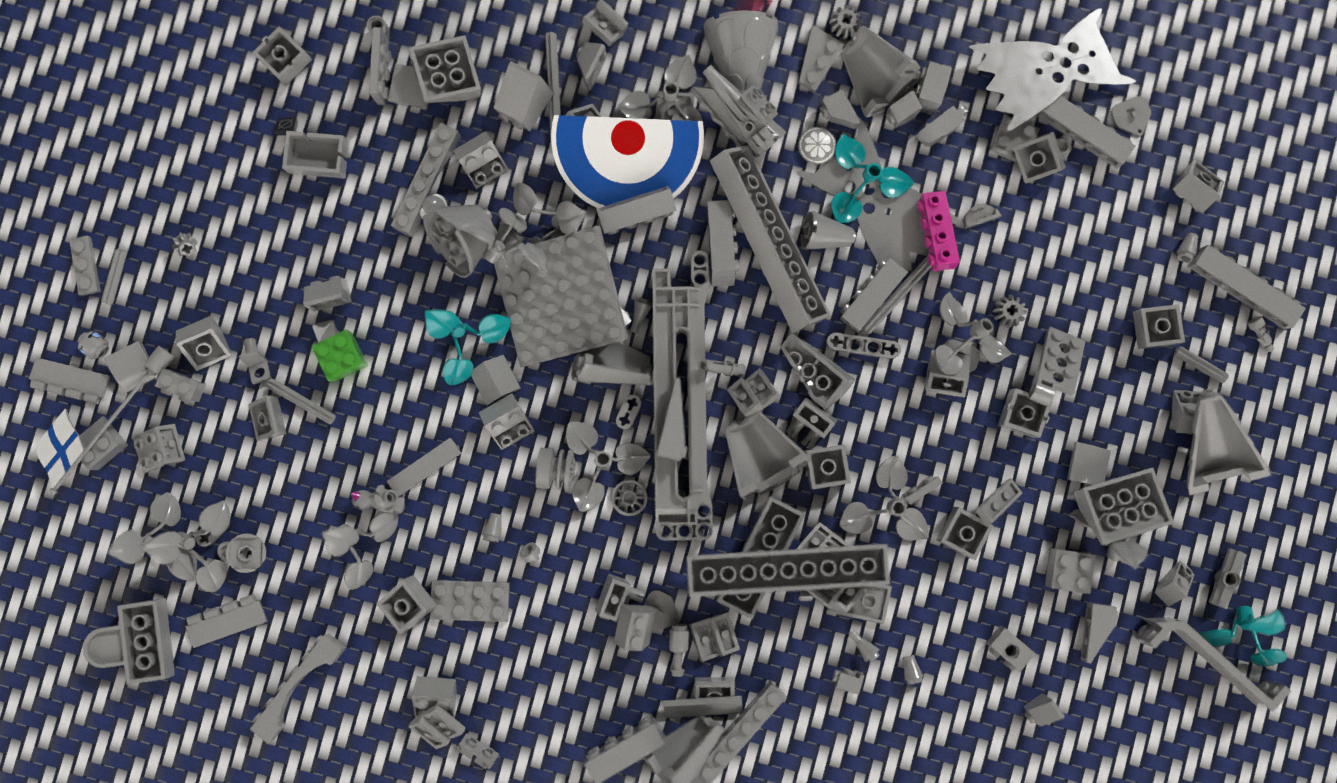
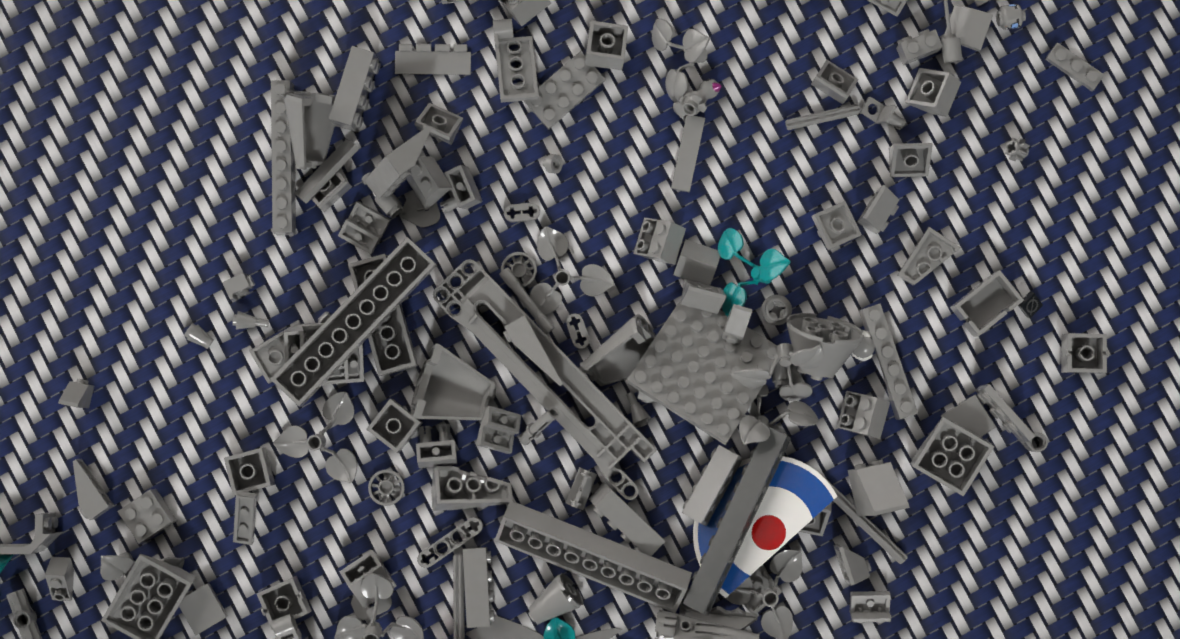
camera: 135 degrees right, 0 degrees up
light grey axle [101,249,127,305] -> none
bright green brick [311,329,368,382] -> none
light grey slope [312,320,338,343] -> none
light grey cone [482,513,502,543] -> none
light grey wheel [536,447,576,491] -> none
light grey plate [903,476,943,504] -> none
light grey brick [986,626,1035,672] -> none
none -> light grey slope [365,125,432,199]
none -> light grey wheel [368,470,405,506]
none -> light grey windscreen [395,44,471,75]
none -> light grey slope [414,103,463,145]
none -> light grey hinge [493,19,539,103]
none -> light grey piece [499,267,555,334]
none -> light grey beam [504,203,540,223]
none -> light grey hinge [566,467,597,510]
none -> light grey slope [681,279,726,314]
none -> dark grey brick [683,427,791,615]
none -> light grey slope [722,304,752,344]
none -> light grey gear [761,295,792,325]
none -> light grey hinge [811,201,862,250]
none -> light grey slope [889,143,933,177]
none -> light grey wing [897,227,961,286]

